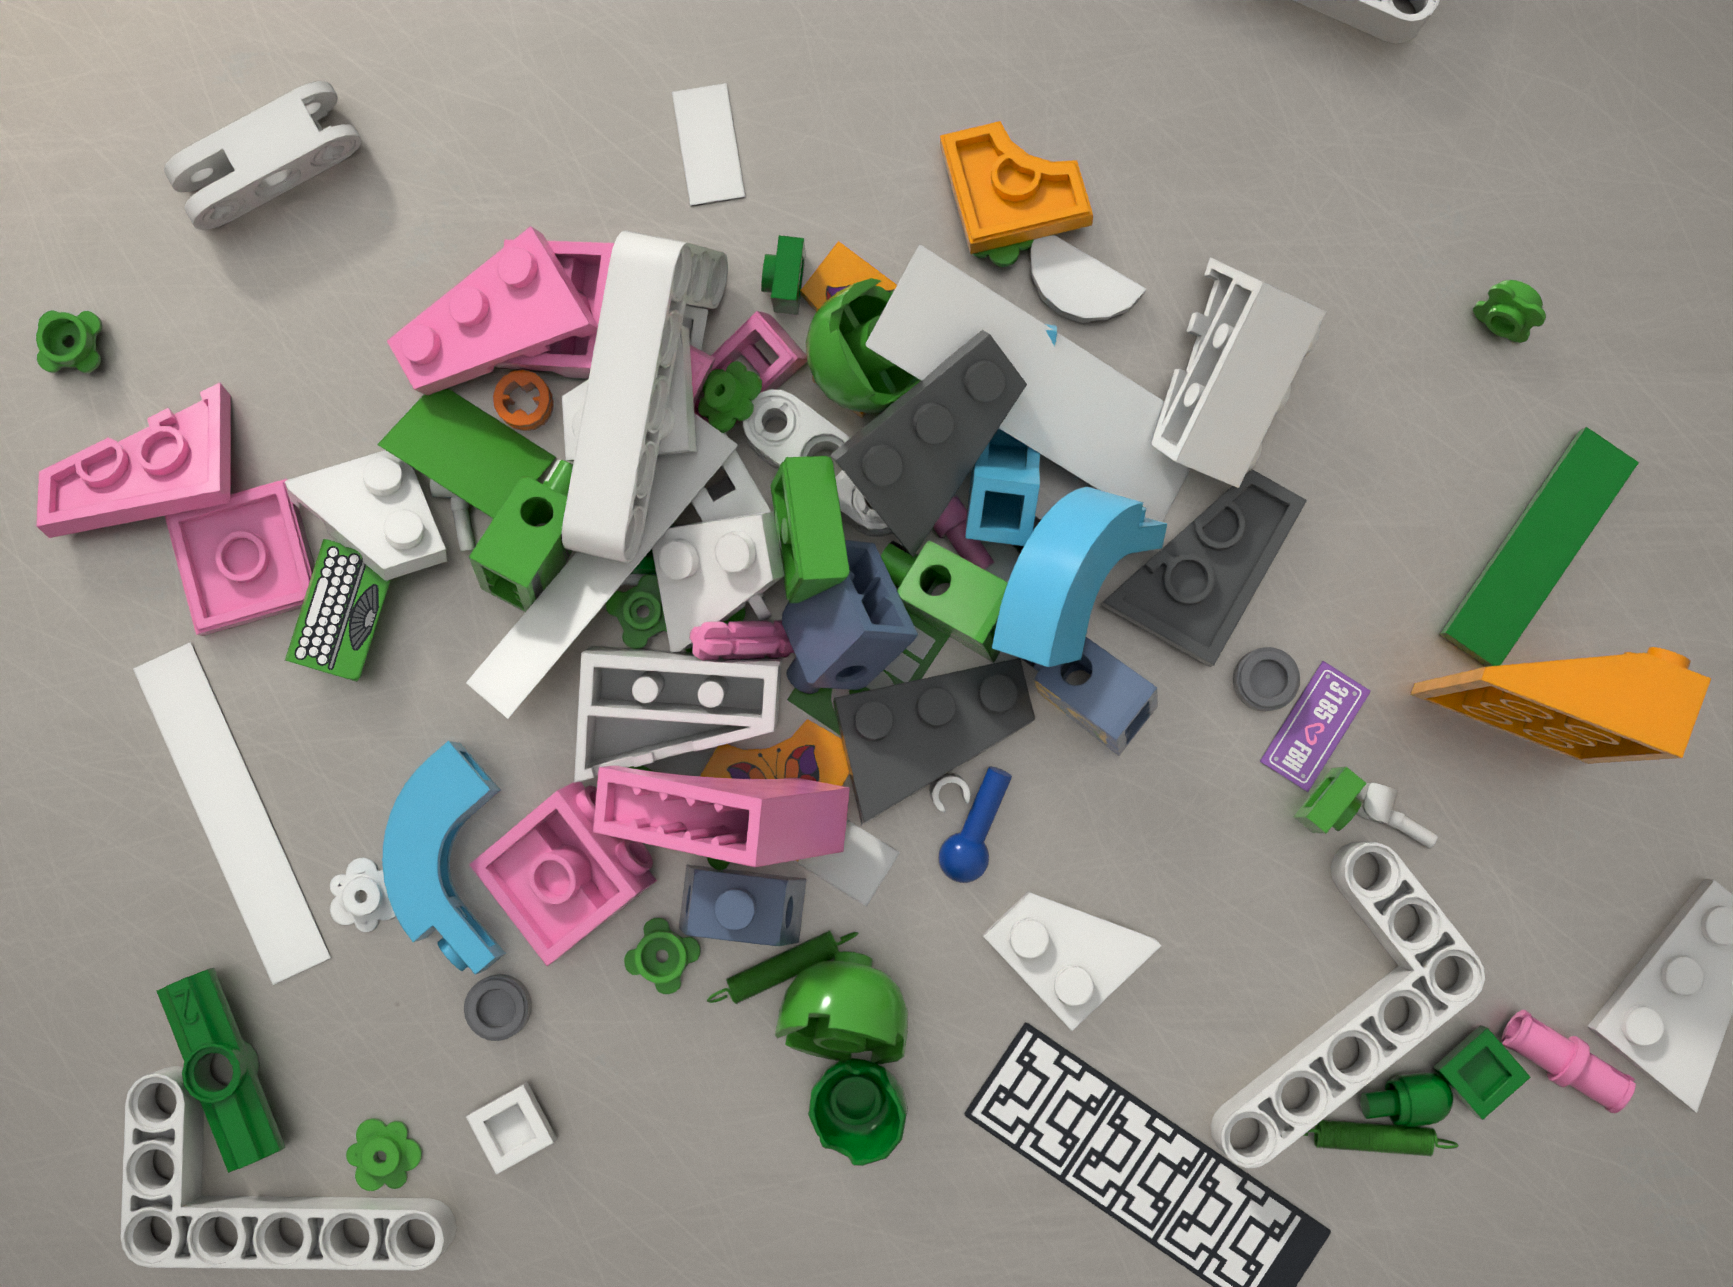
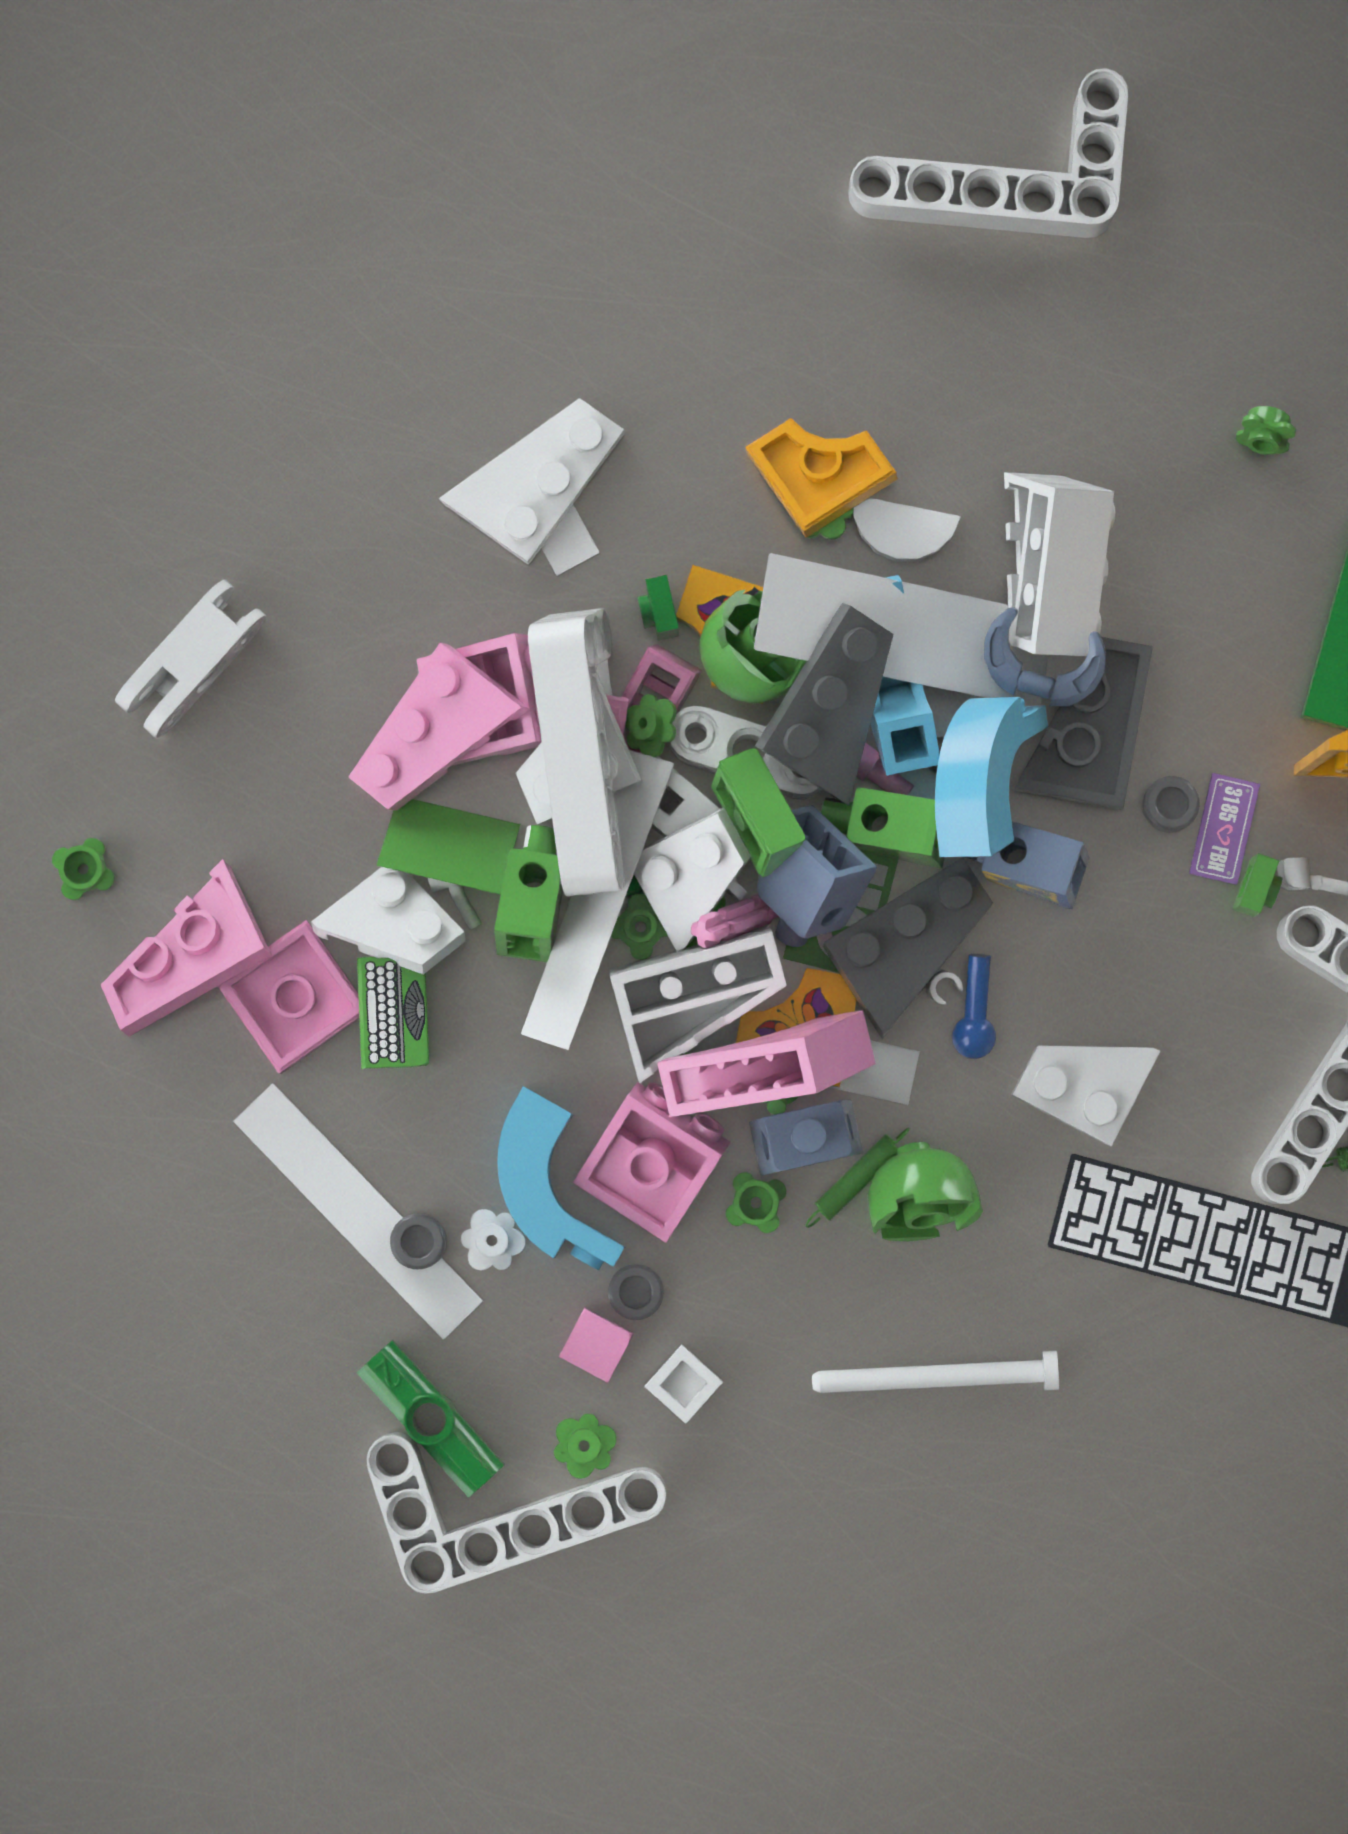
camera: 15 degrees left, 0 degrees up
orange bush [493,370,554,431] -> none
green hair [808,1058,908,1166] -> none
none -> flat silver tile [390,1214,447,1270]
none -> white wing [439,398,625,565]
none -> bright pink slope [559,1307,634,1383]
none -> white bar [812,1351,1059,1393]
none -> sand blue piece [984,607,1106,706]

